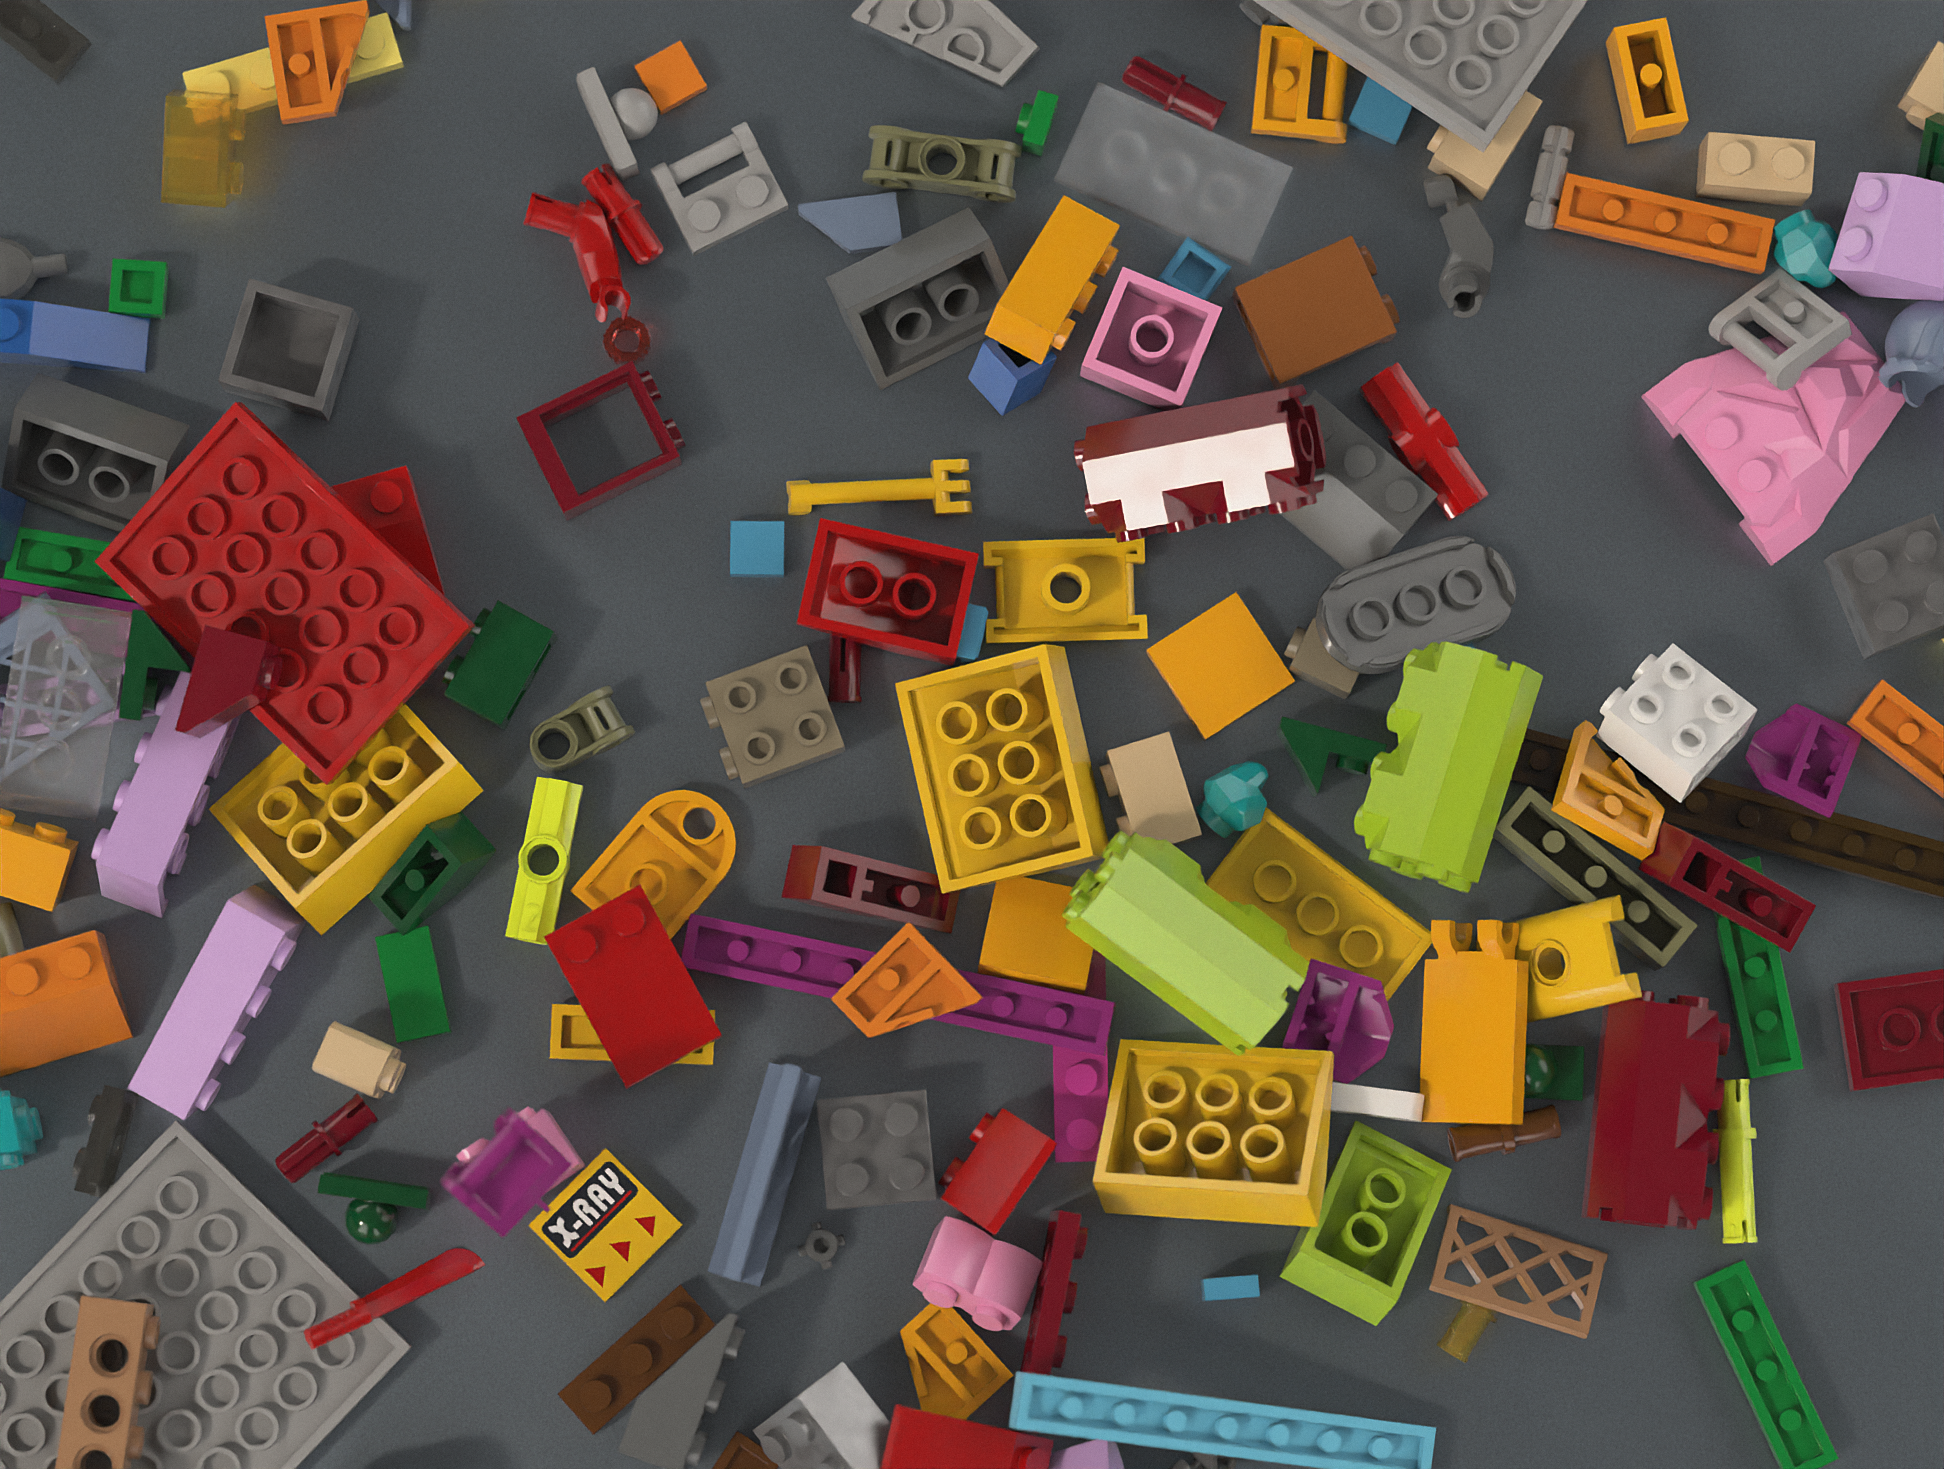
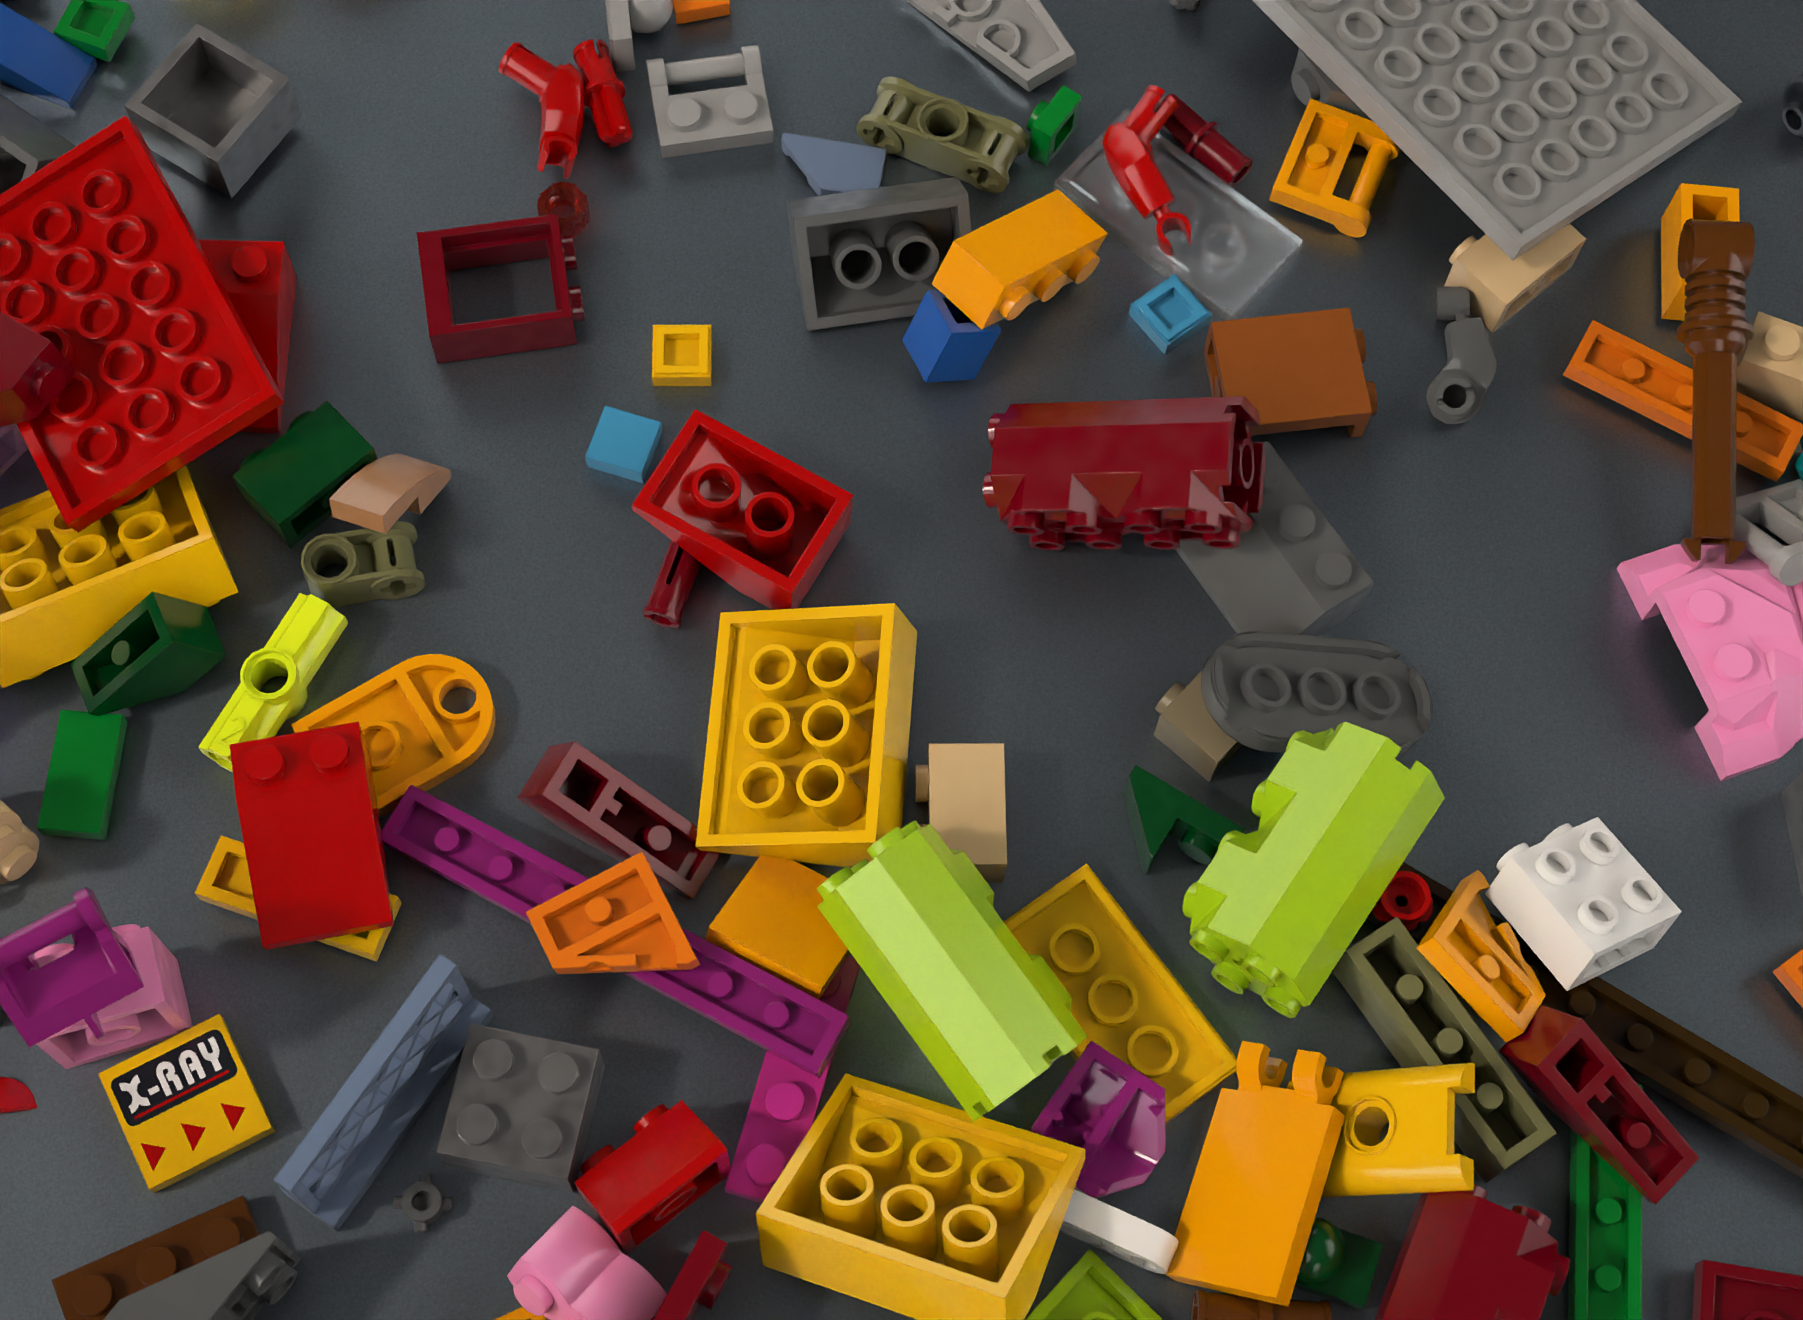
camera: 20 degrees right, 15 degrees down
dark tan brick [700,645,845,789] -> none
yellow hinge [786,459,972,516] -> none
dark azure tile [955,603,988,664] -> none
yellow piece [983,538,1148,643] -> none
bright pink brick [1080,267,1222,411] -> none
light orange tile [1146,592,1295,741] -> none
teal rock [1196,761,1269,838] -> none
dark azure tile [1347,77,1413,145] -> none
red piece [1359,362,1489,522] -> none
light grey axle [1525,125,1574,230] -> none
magenta slope [1745,704,1862,818] -> none
none -> medium nougat slope [329,453,451,534]
none -> yellow tile [652,325,712,386]
none -> red arm [1102,85,1192,256]
none -> red plate [1372,871,1433,932]
none -> reddish brown piece [1676,219,1755,564]

